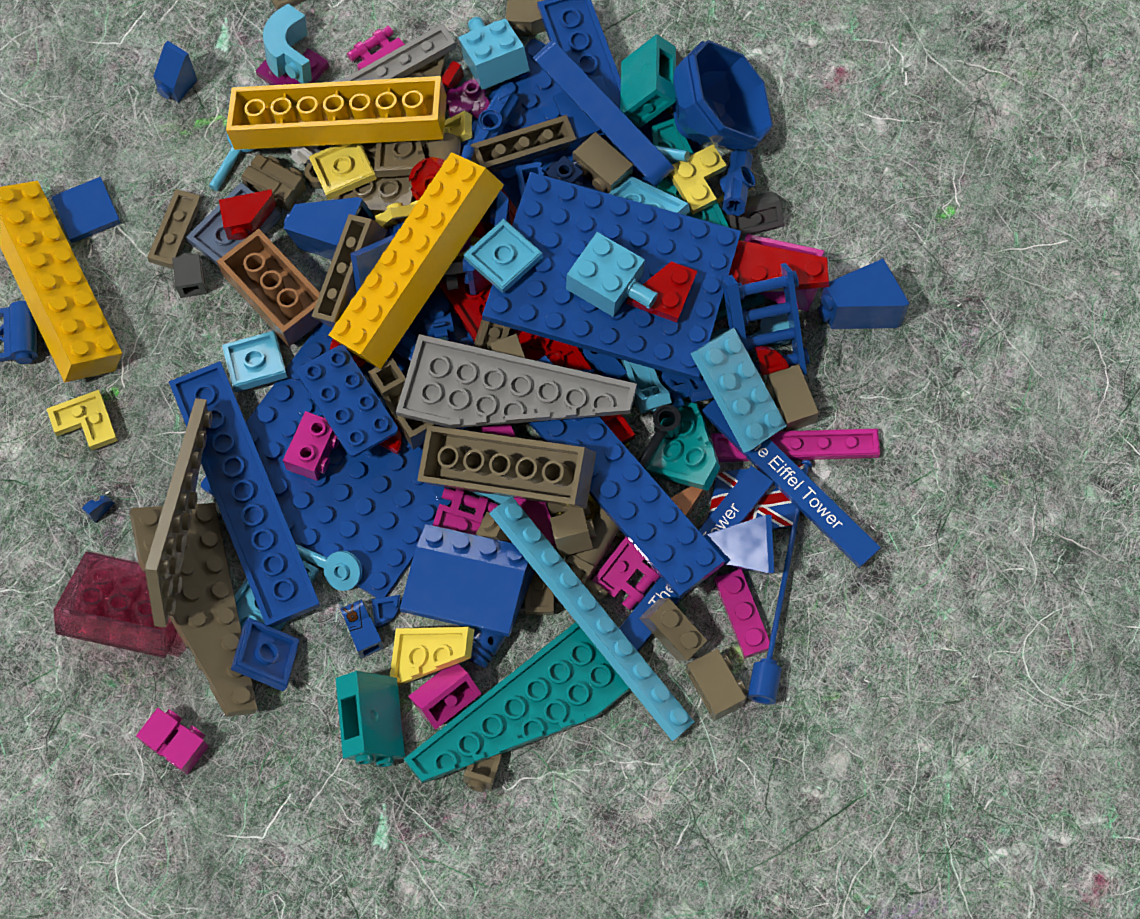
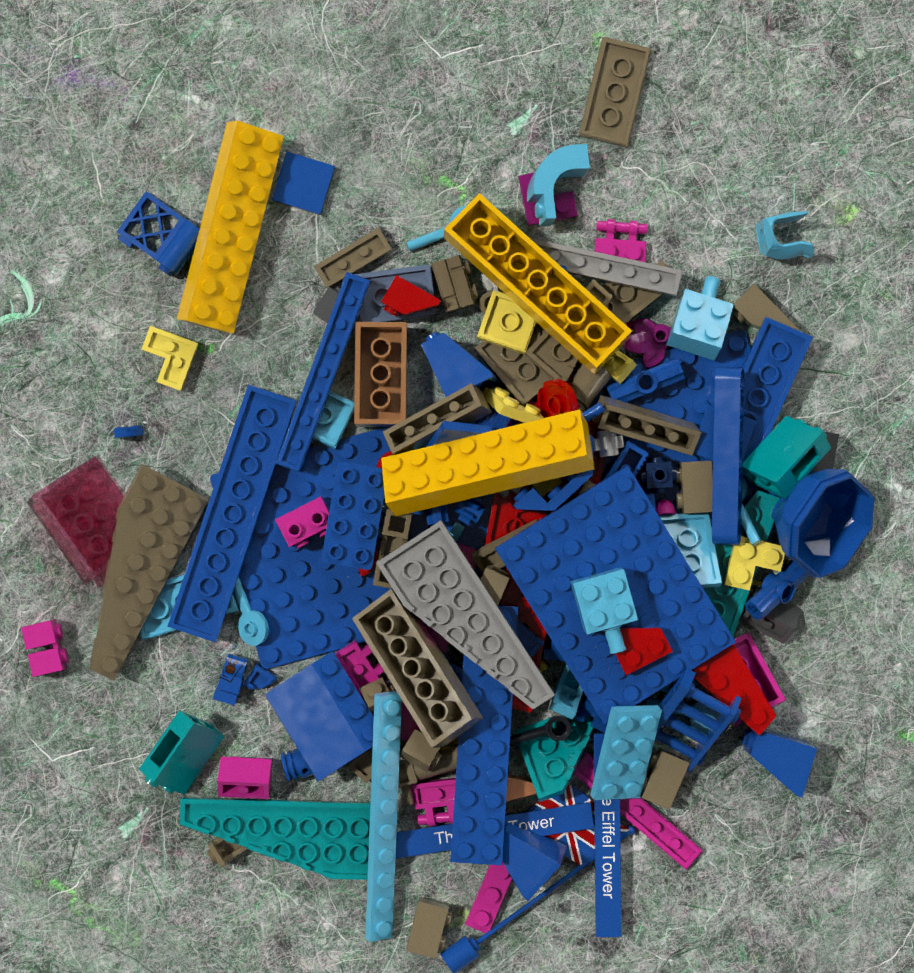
camera: 40 degrees right, 20 degrees up
dark tan wing [145,398,212,627] -> none
blue slope [153,40,198,103] -> none
blue tile [230,617,300,691] -> none
light yellow wing [390,627,474,686] -> none
red tile [441,60,464,88] -> none
medium azure tile [464,219,543,293] -> none
dark tan brick [639,598,708,661] -> none
red tile [755,346,789,376] -> none
none -> blue tile [275,272,371,473]
none -> white gear [594,430,624,457]

